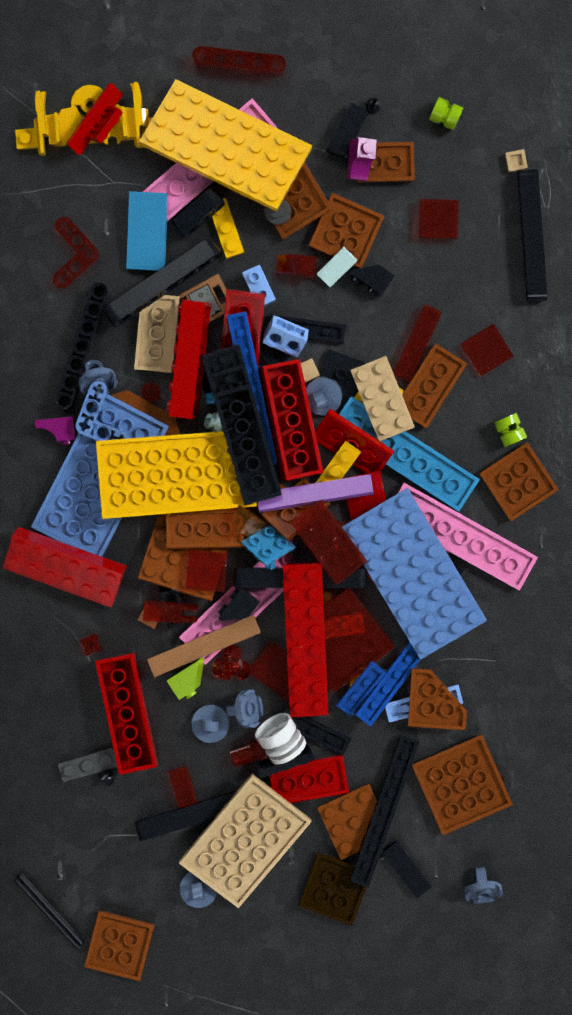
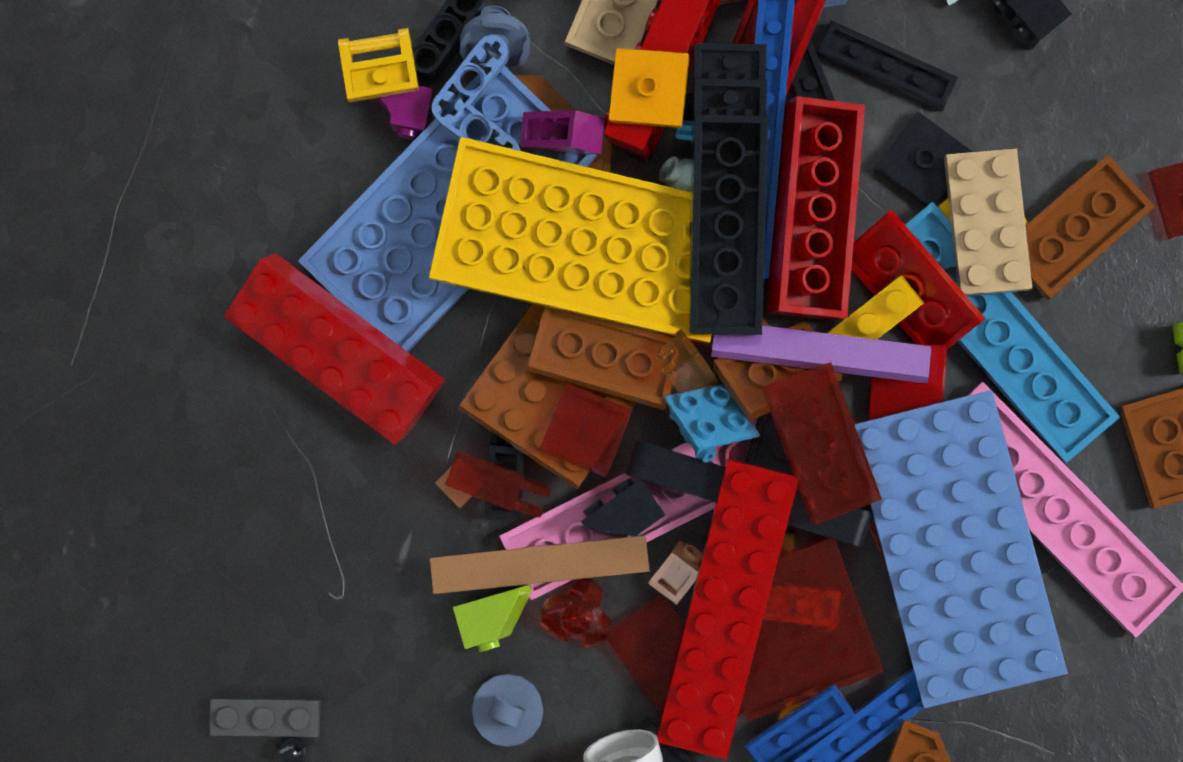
camera: 10 degrees right, 5 degrees down
clear red plate [80,634,102,656] -> none
red brick [95,652,158,775] -> none
clear red plate [141,382,160,402] -> none
sand blue tile [226,690,263,728] -> none
light blue brick [263,315,309,358] -> none
tan tile [301,358,320,383] -> none
sand blue tile [306,377,343,416] -> none
clear red plate [393,304,442,382] -> none
none -> yellow plate [338,28,419,103]
none -> magenta arch [519,110,605,155]
none -> light orange plate [609,48,690,128]
none -> nougat bracket [648,540,702,605]

